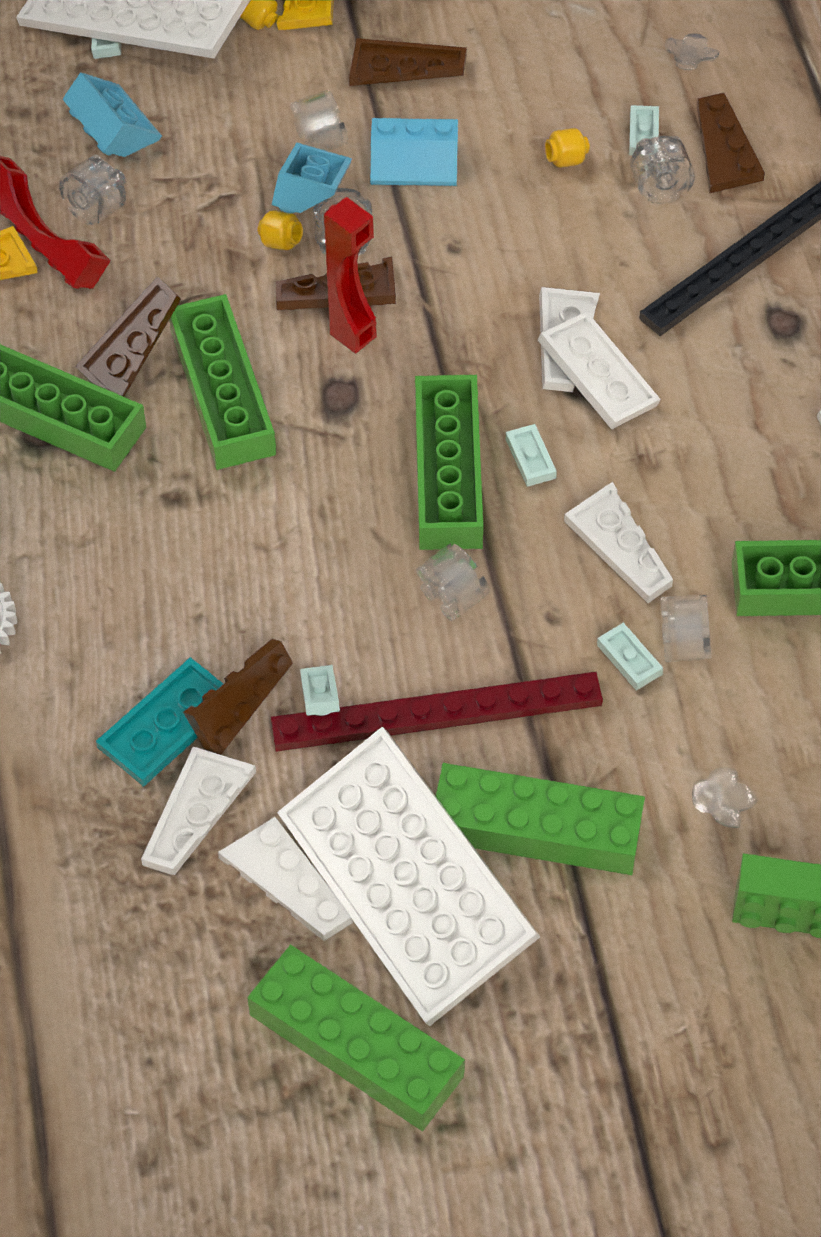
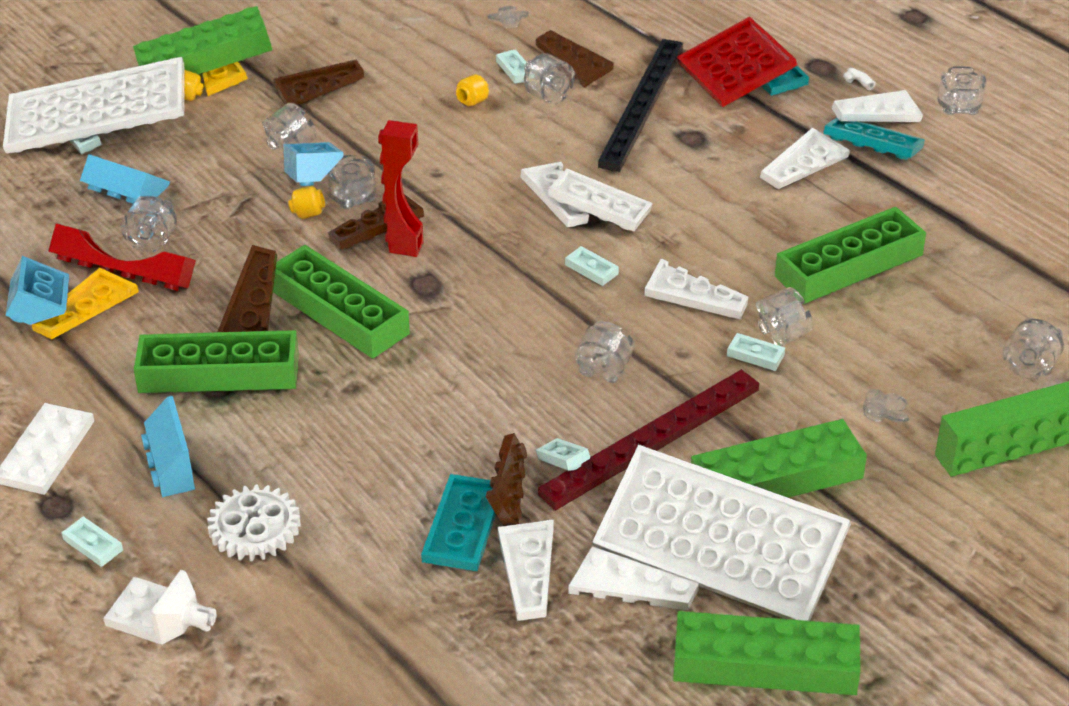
camera: 30 degrees left, 15 degrees down
medium azure slope [370,118,458,186] -> none
bright green brick [415,375,483,550] -> none

